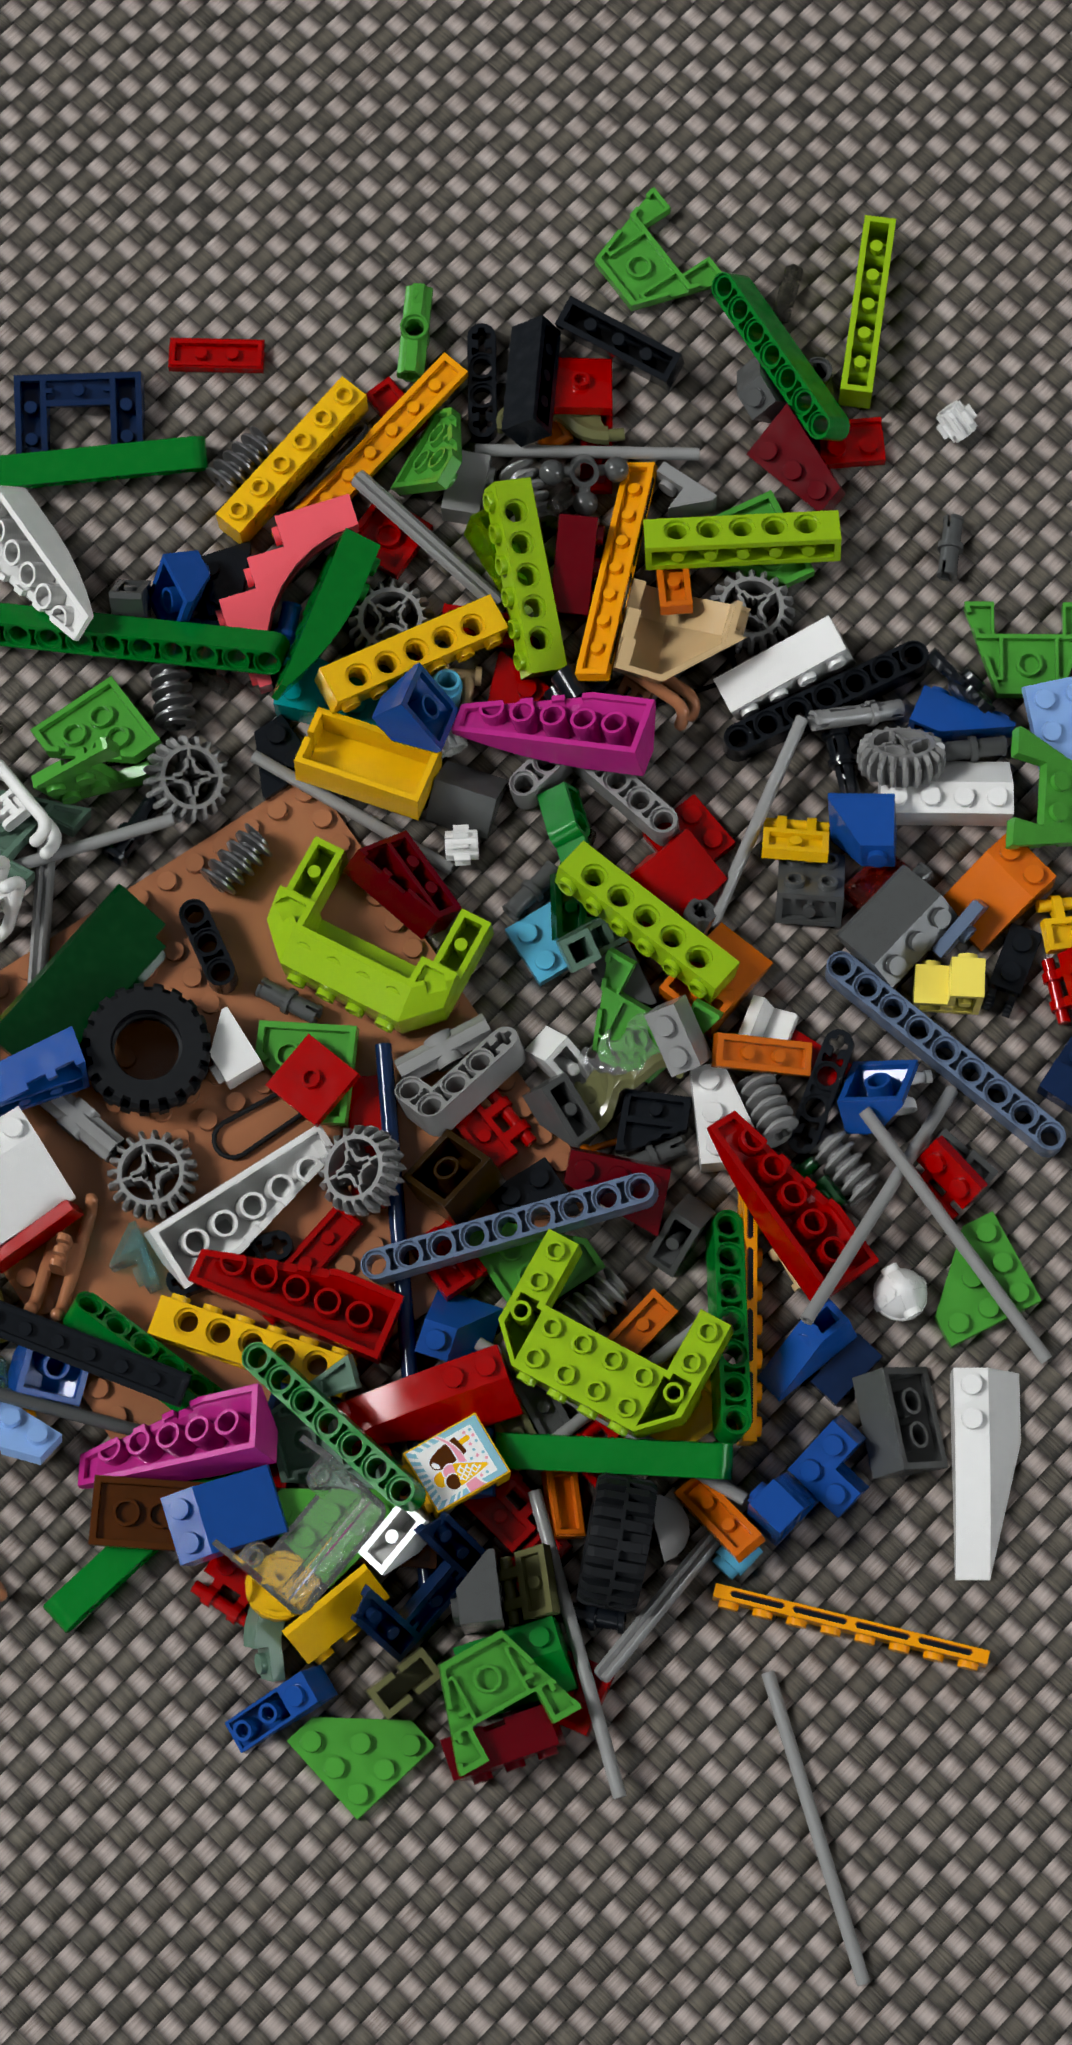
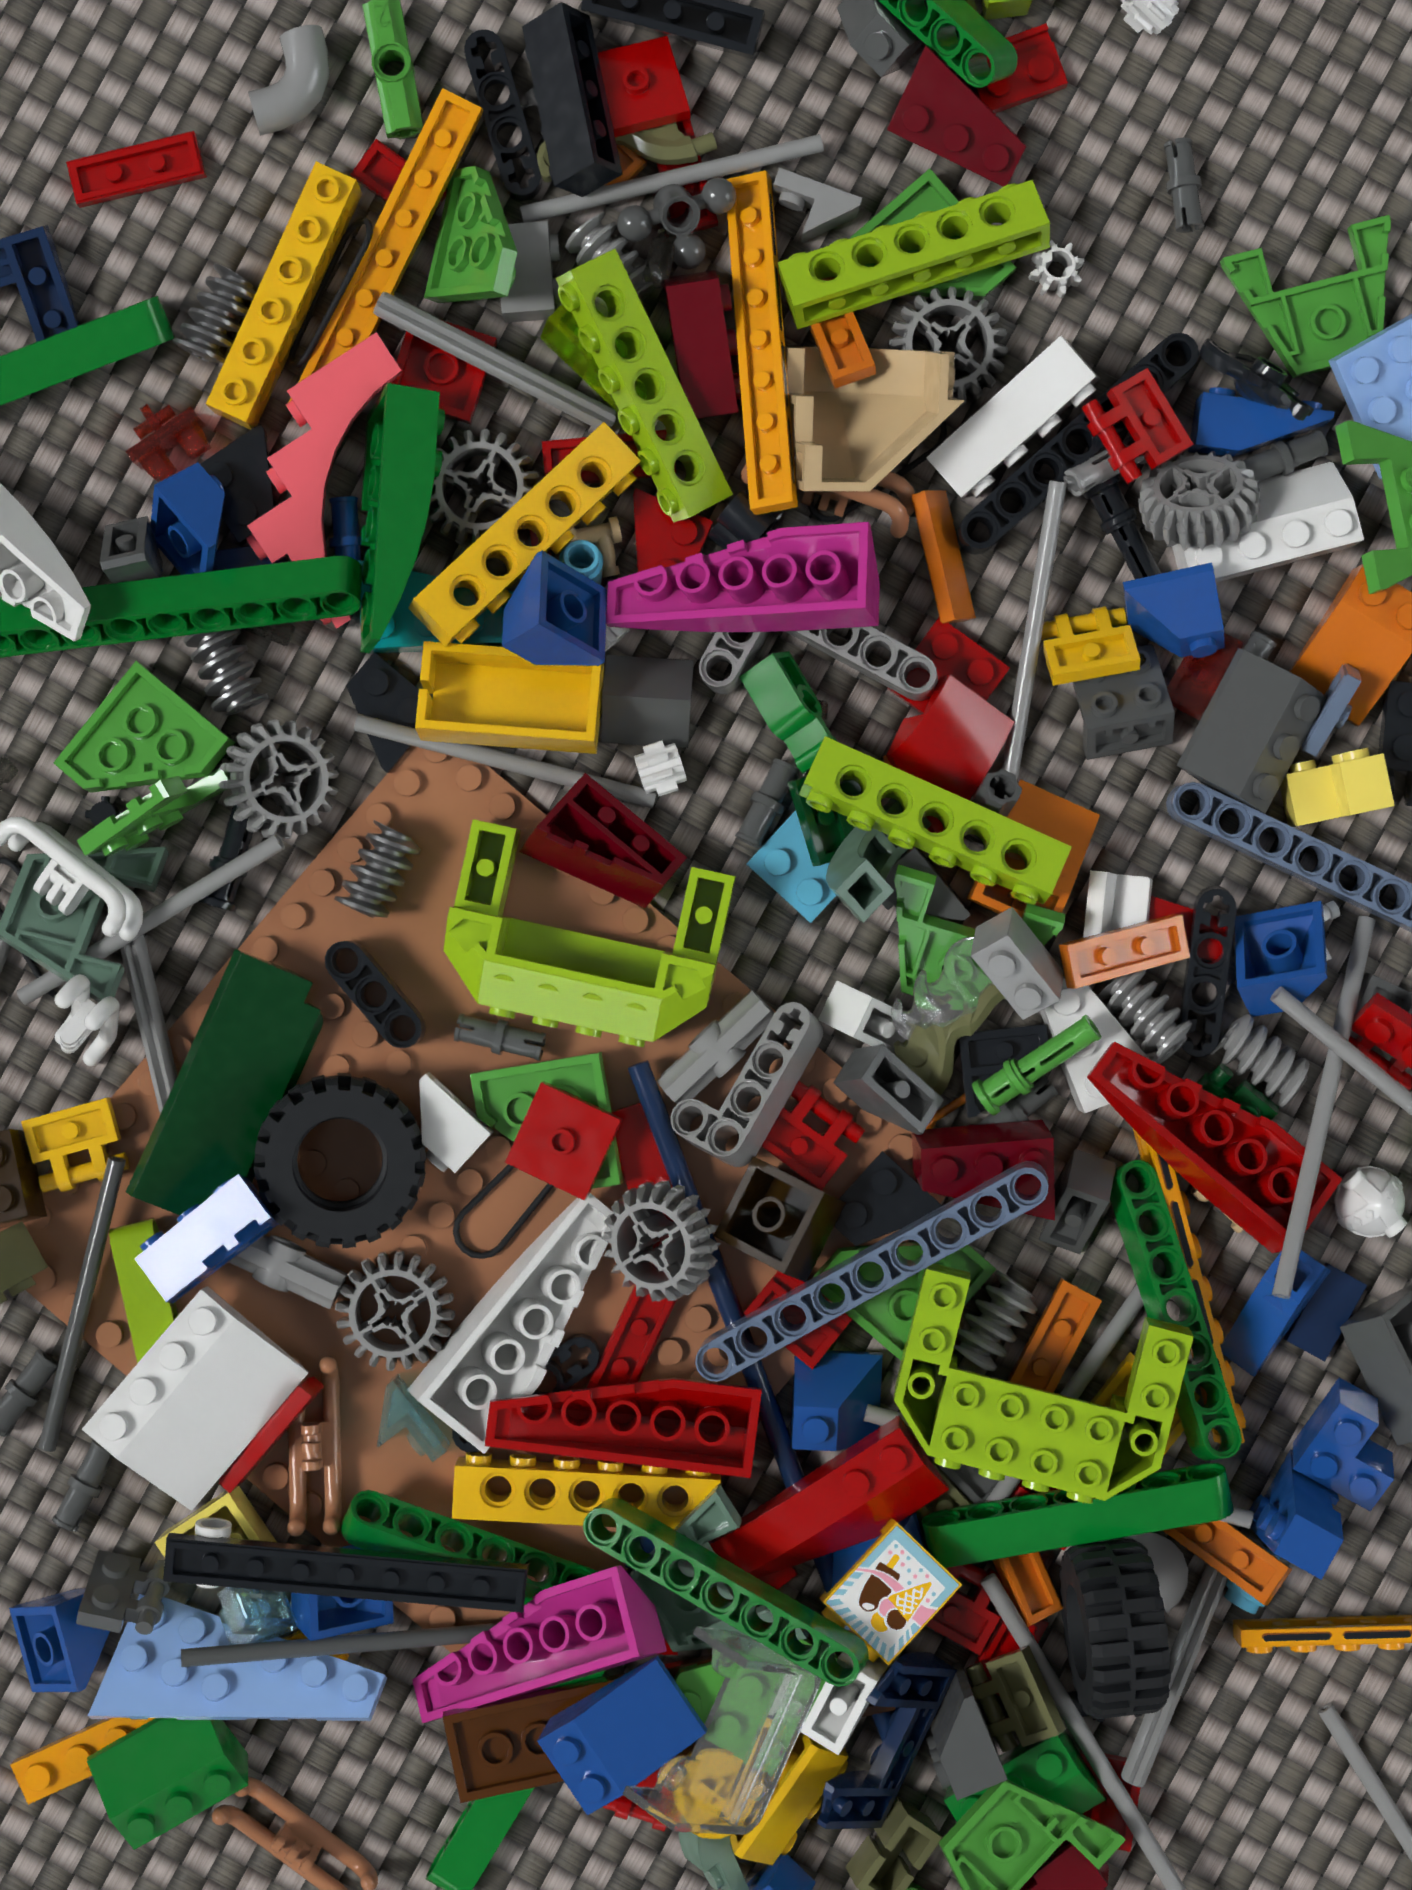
camera: 20 degrees left, 15 degrees up
none -> clear red hips [125,404,211,483]
none -> light grey cylinder [248,25,330,136]
none -> orange tile [911,490,976,624]
none -> bright green pin [972,1014,1102,1116]
none -> white gear [1028,240,1084,298]
none -> red plate [1081,368,1193,484]

